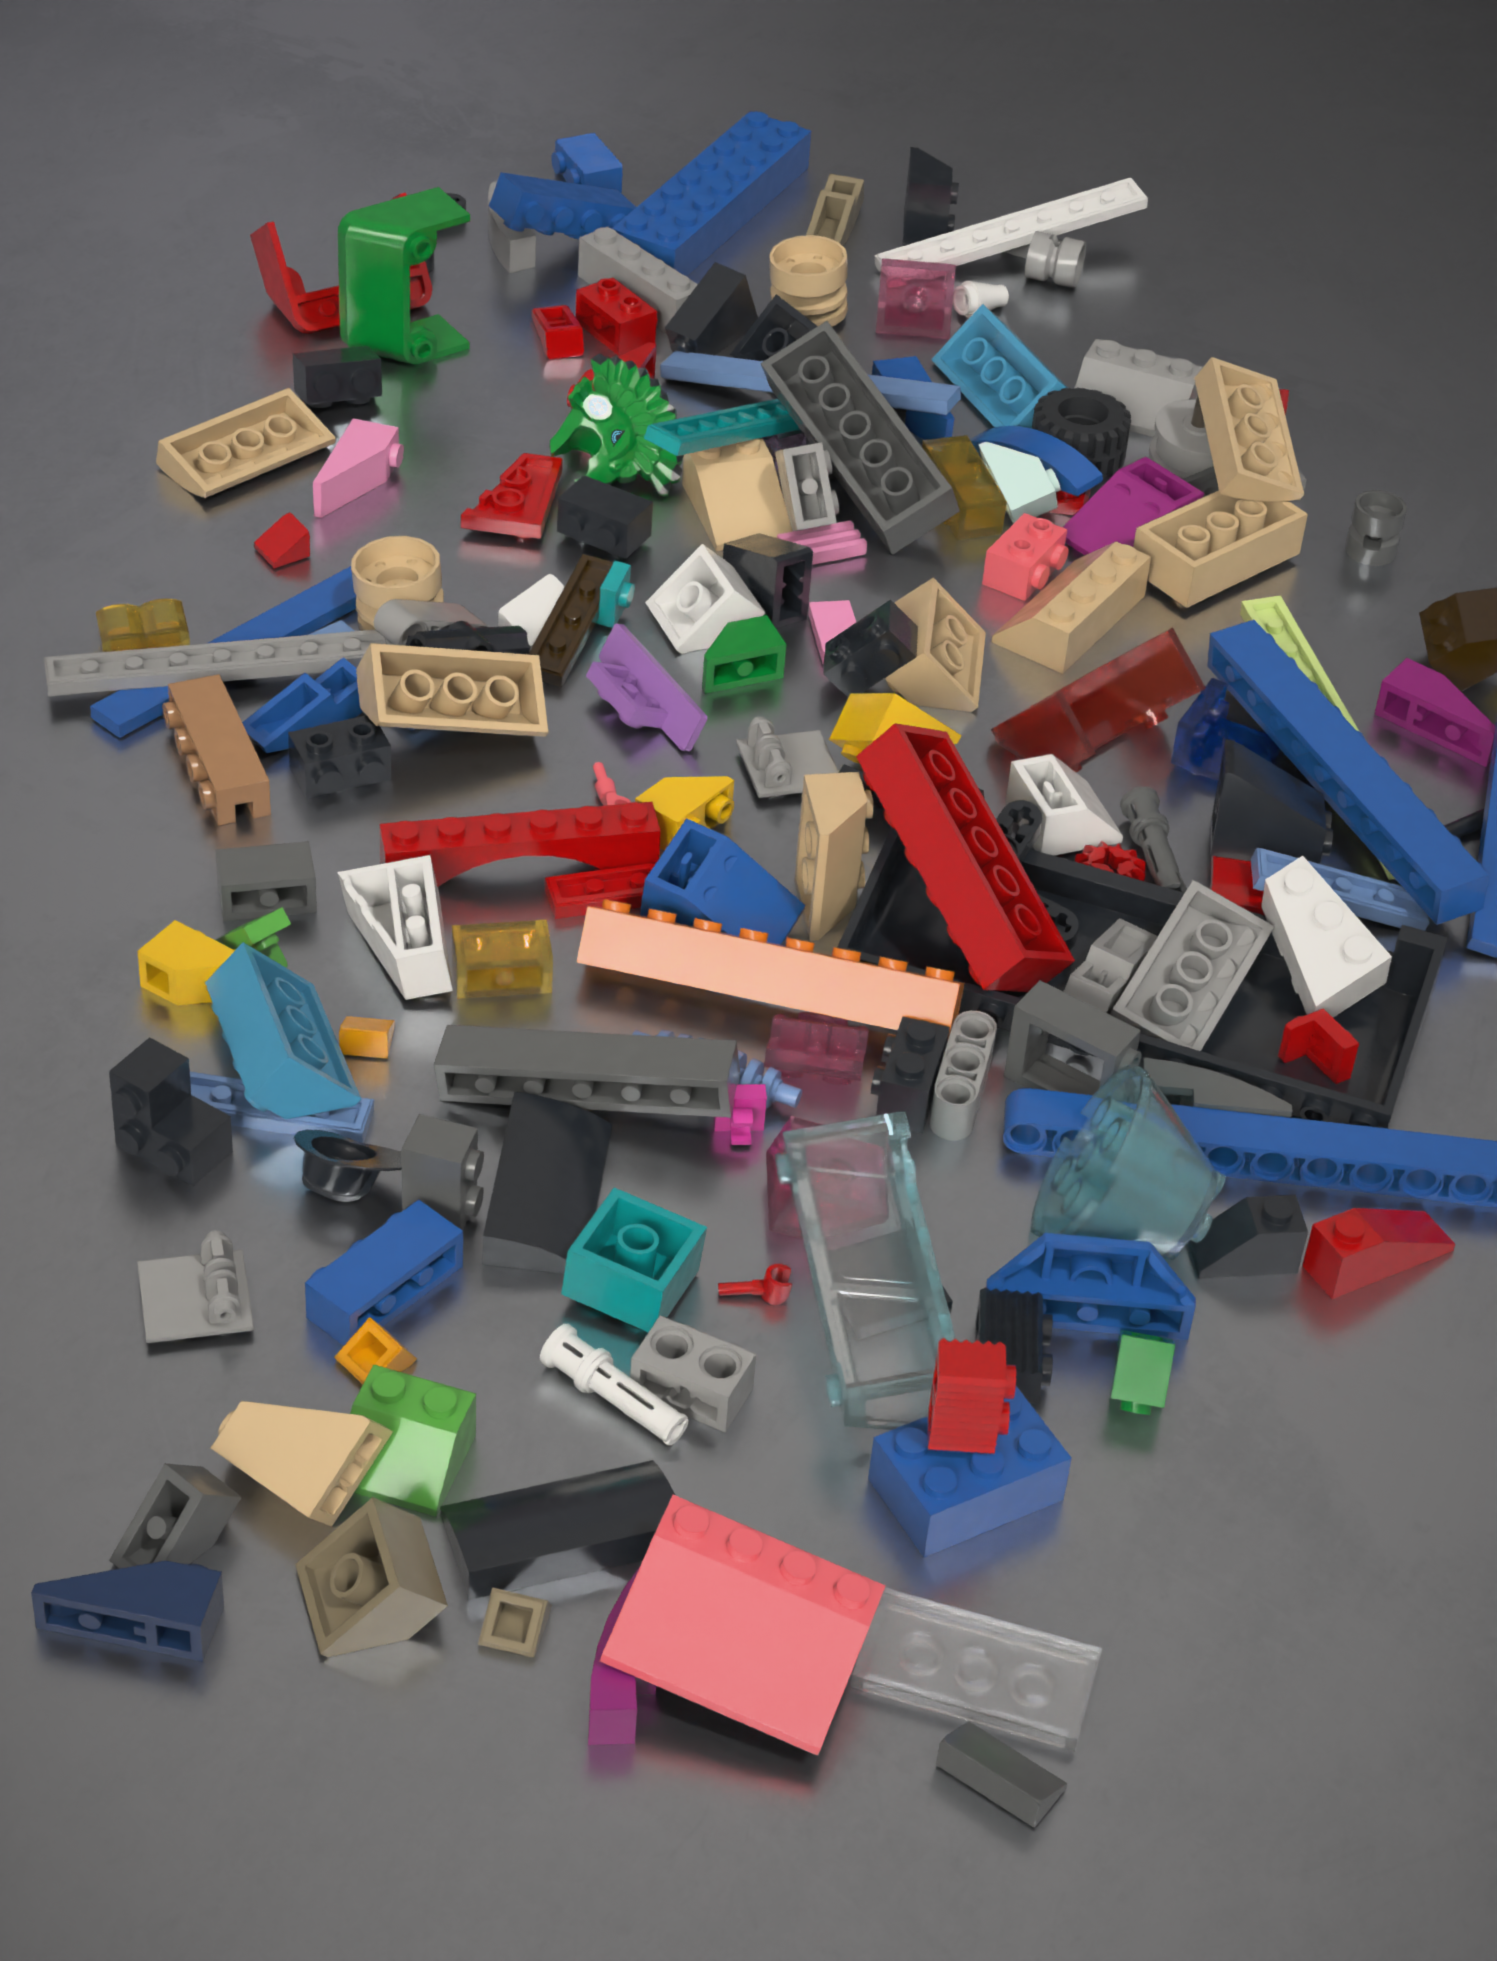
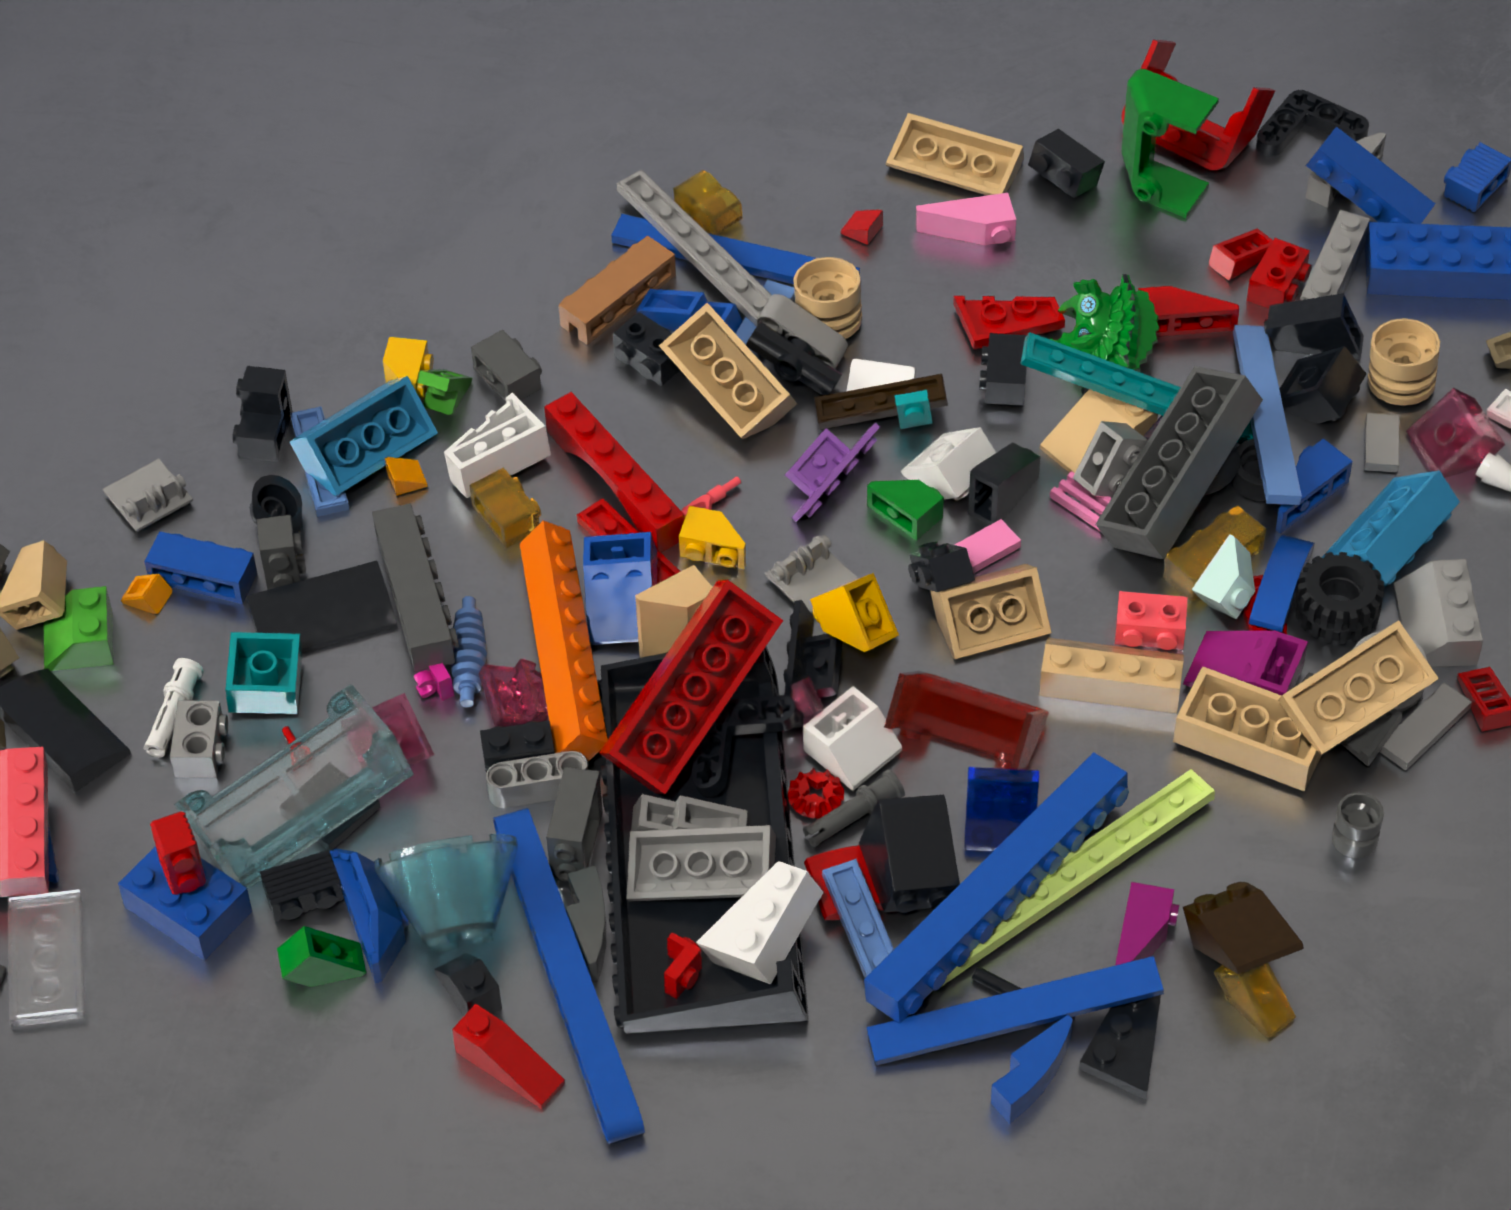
camera: 70 degrees right, 10 degrees up
none -> clear pink slope [791,677,825,718]
none -> light grey tile [1364,413,1400,473]

